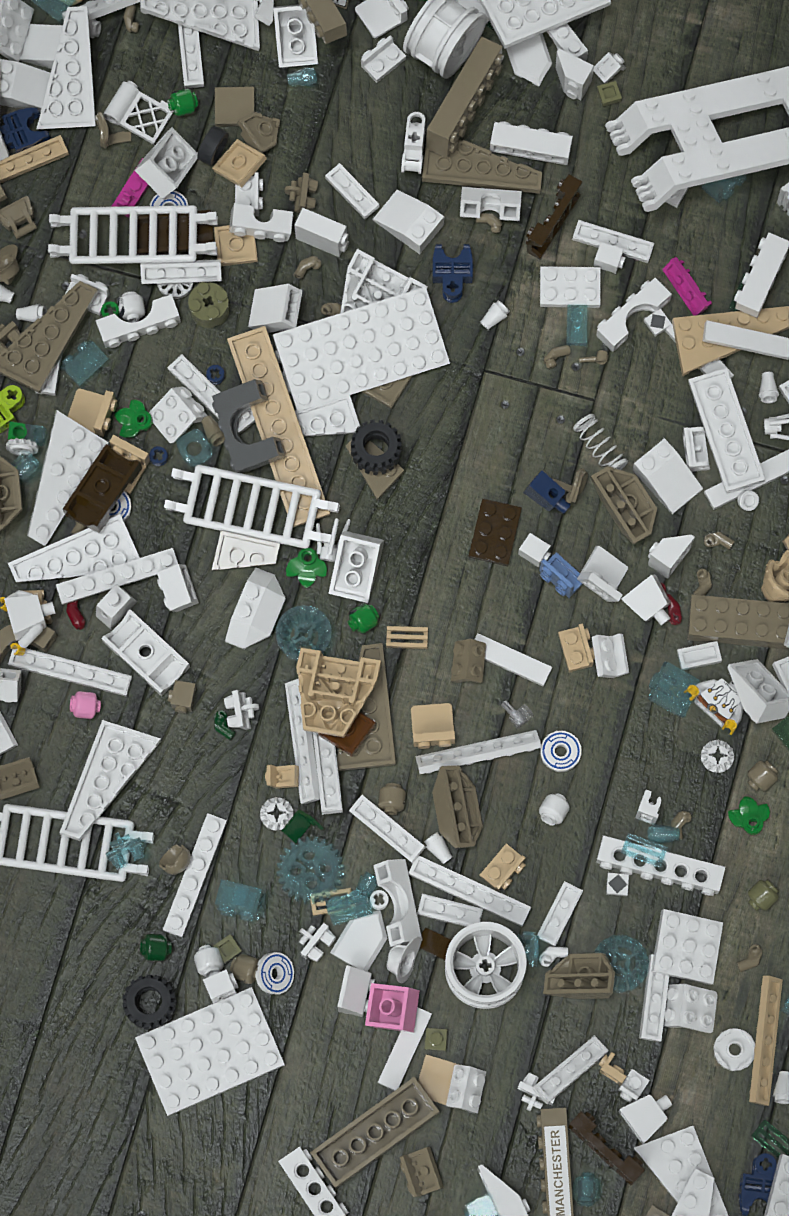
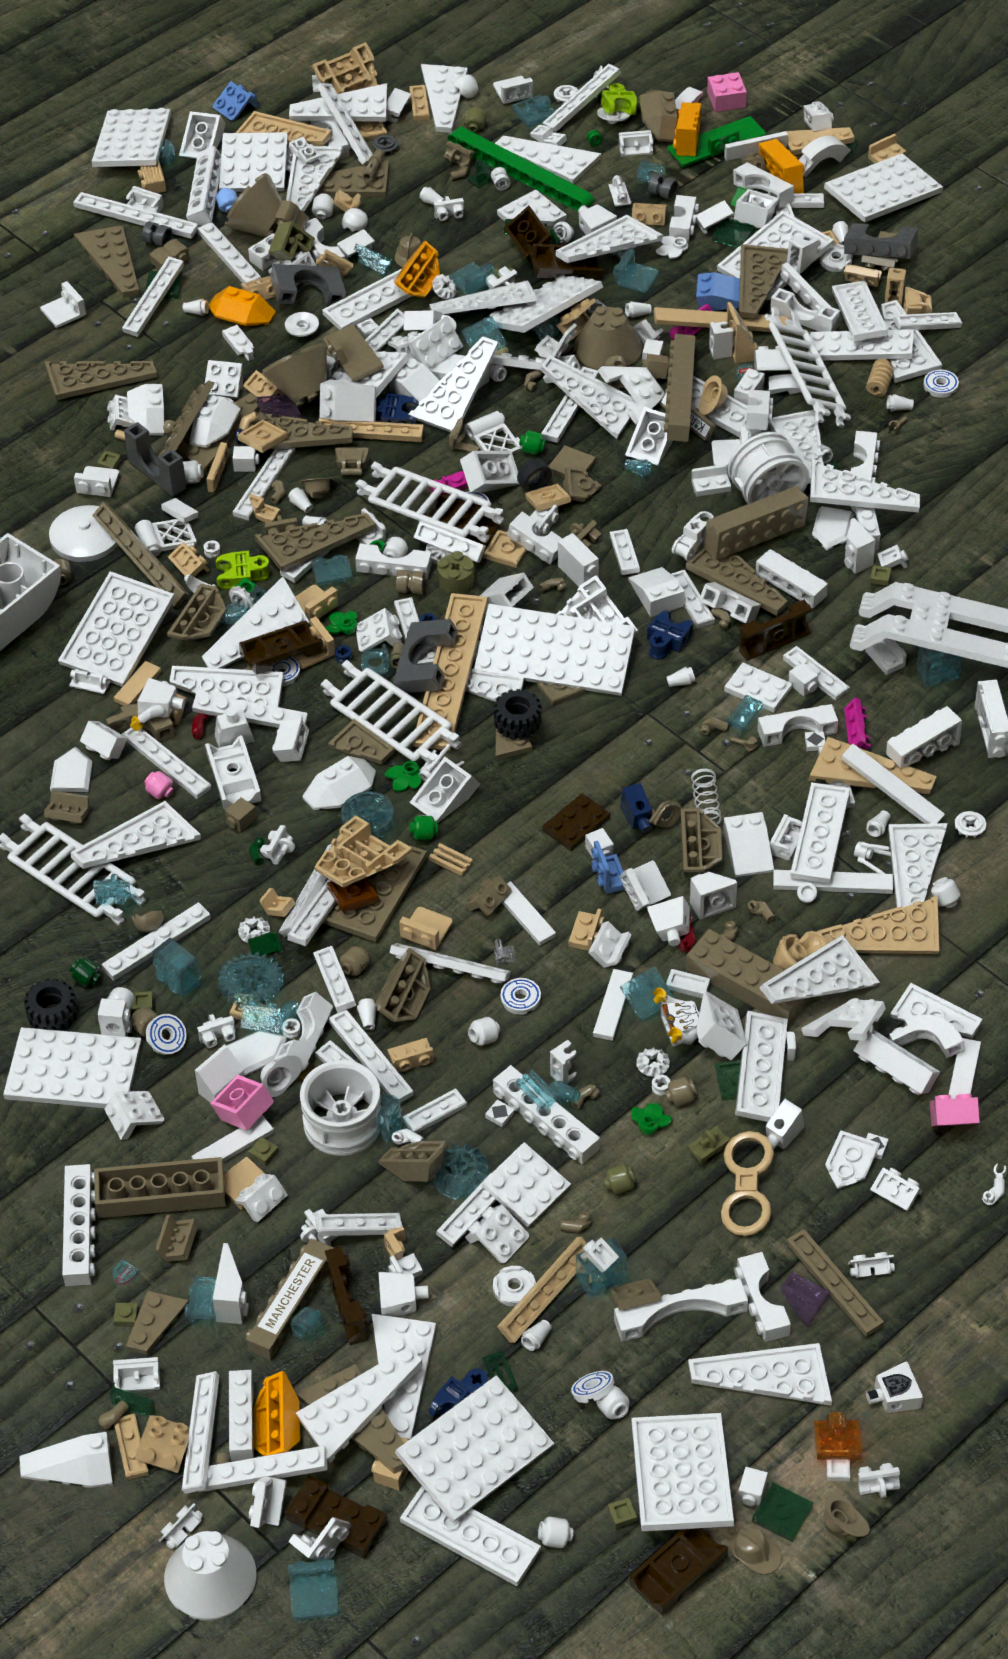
camera: 30 degrees right, 25 degrees down
none -> white bracket [104,1091,164,1140]
none -> dark tan wheel [396,569,425,595]
none -> white tile [593,969,633,1041]
none -> white bush [652,1075,670,1096]
none -> white tile [672,570,715,628]

